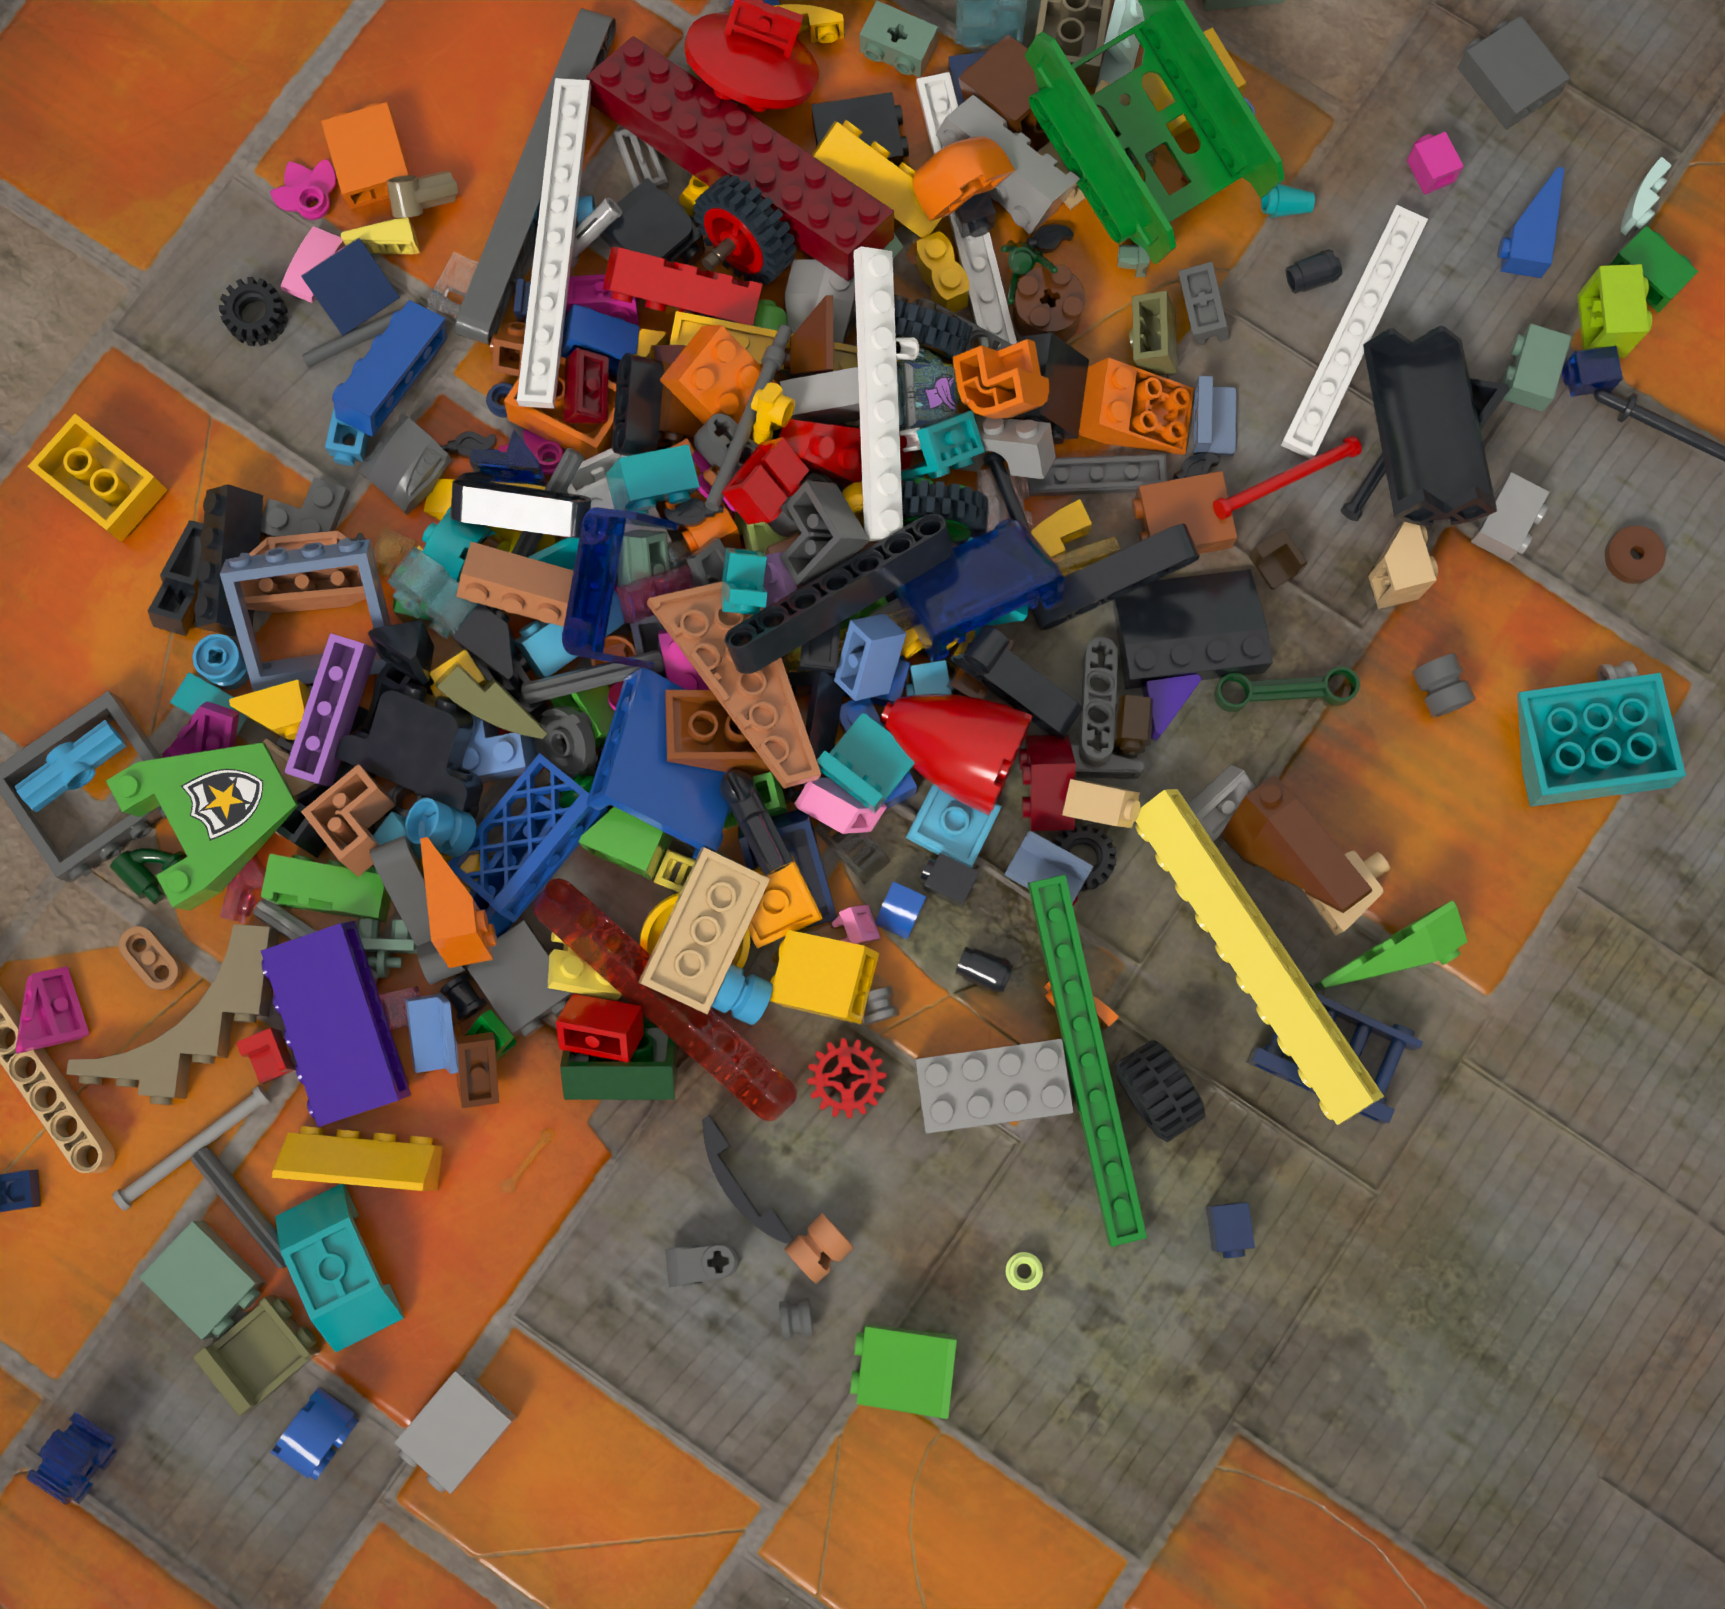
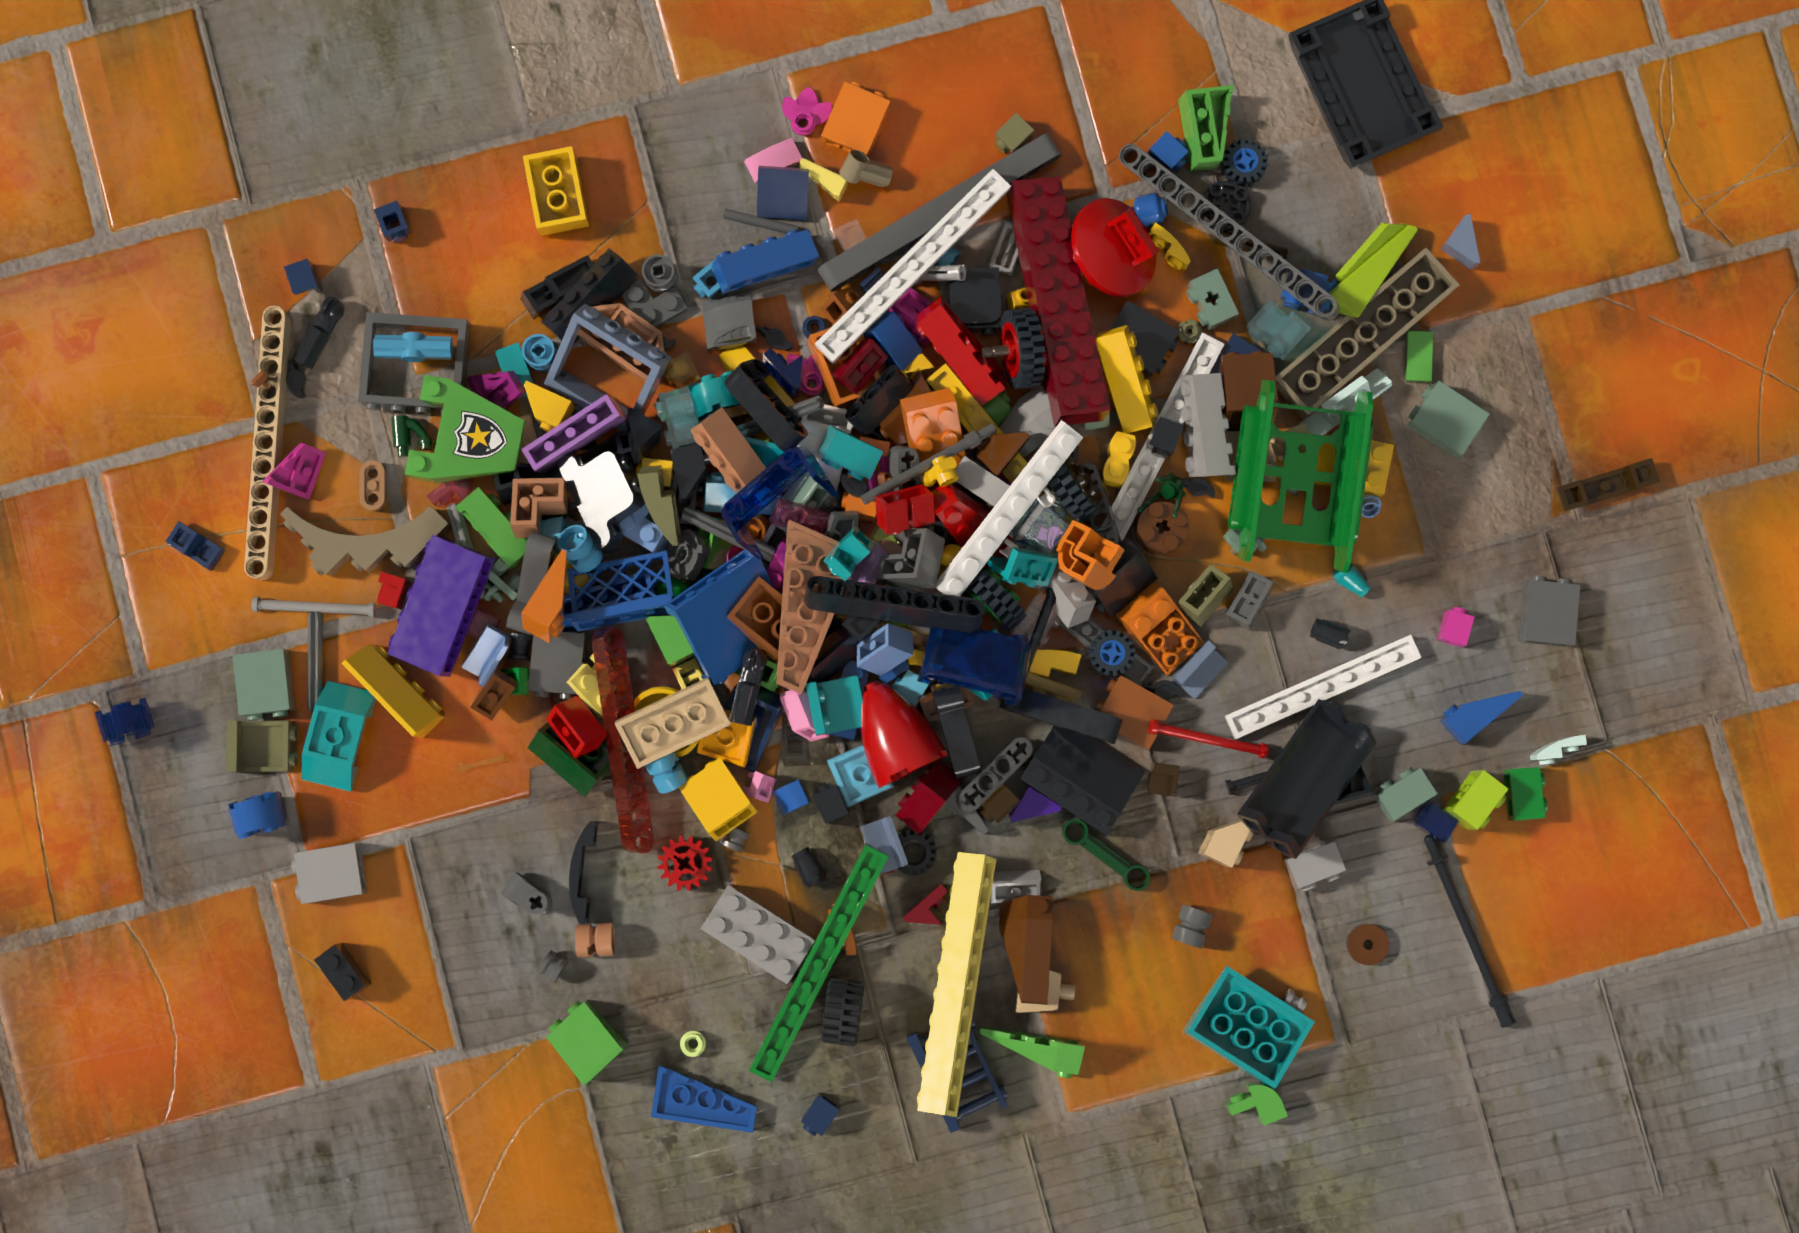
camera: 40 degrees right, 5 degrees up
black tyre [219,277,288,346] -> none
orange brick [913,136,1016,221] -> none
tan slope [1062,779,1140,828] -> none
none -> black brick [314,943,372,1001]
none -> dark grey wheel [642,254,678,294]
none -> blue wing [651,1065,757,1133]
none -> dark red slope [902,884,948,925]
none -> olive brick [994,113,1034,154]
none -> black wheel [1088,630,1136,677]
none -> olive plate [1178,319,1202,344]
none -> bright green brick [1225,1082,1288,1126]

